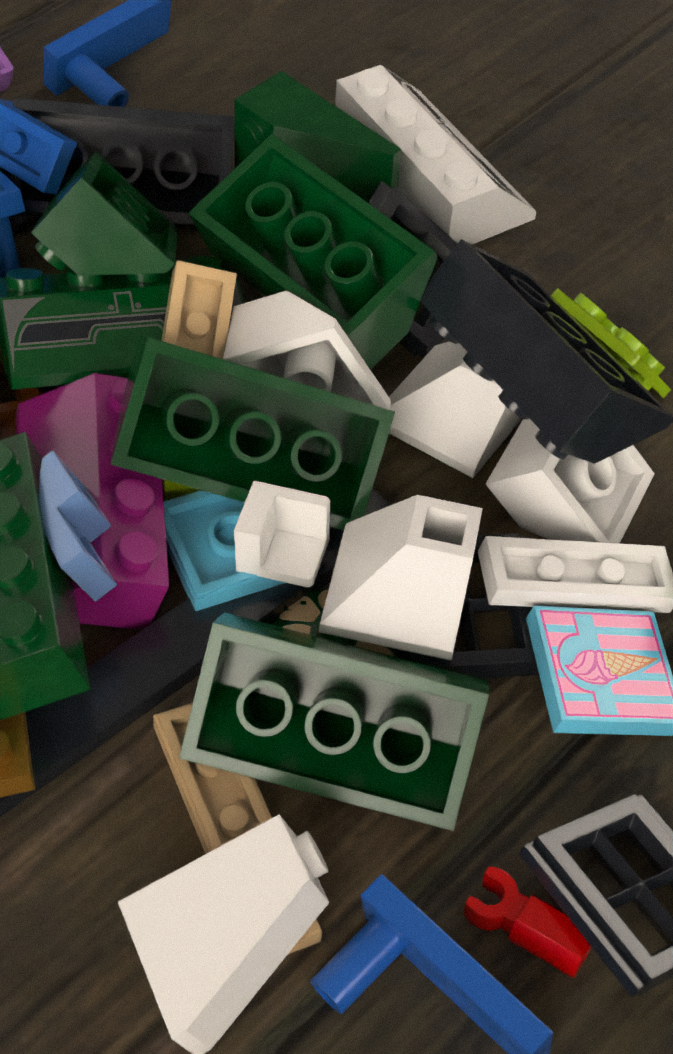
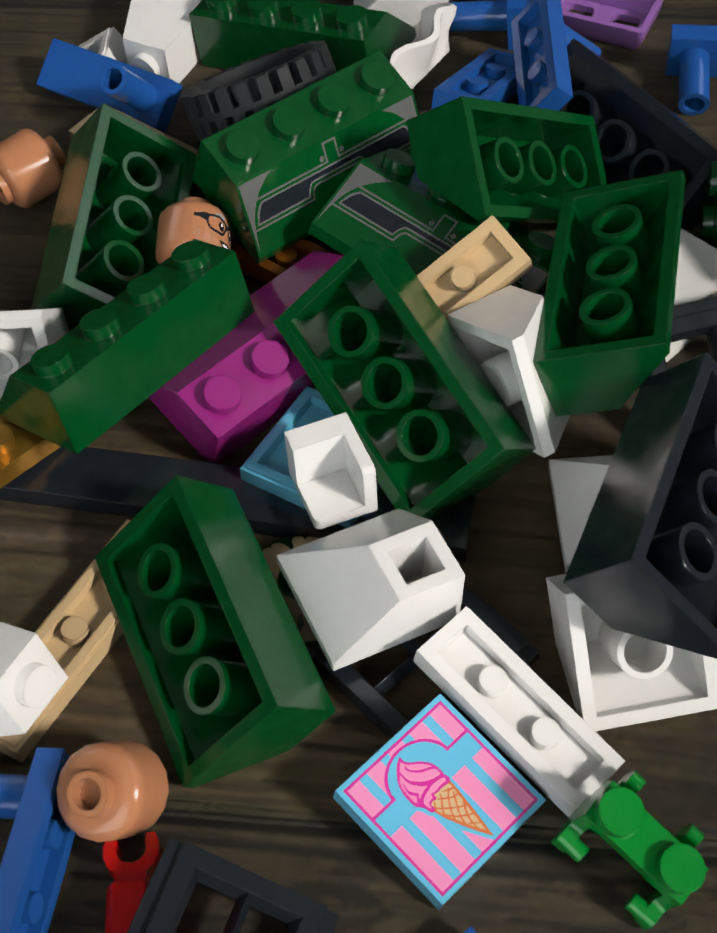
camera: 60 degrees right, 0 degrees up
medium blue slope [39,451,117,602] -> none
none -> nougat head [56,739,169,843]

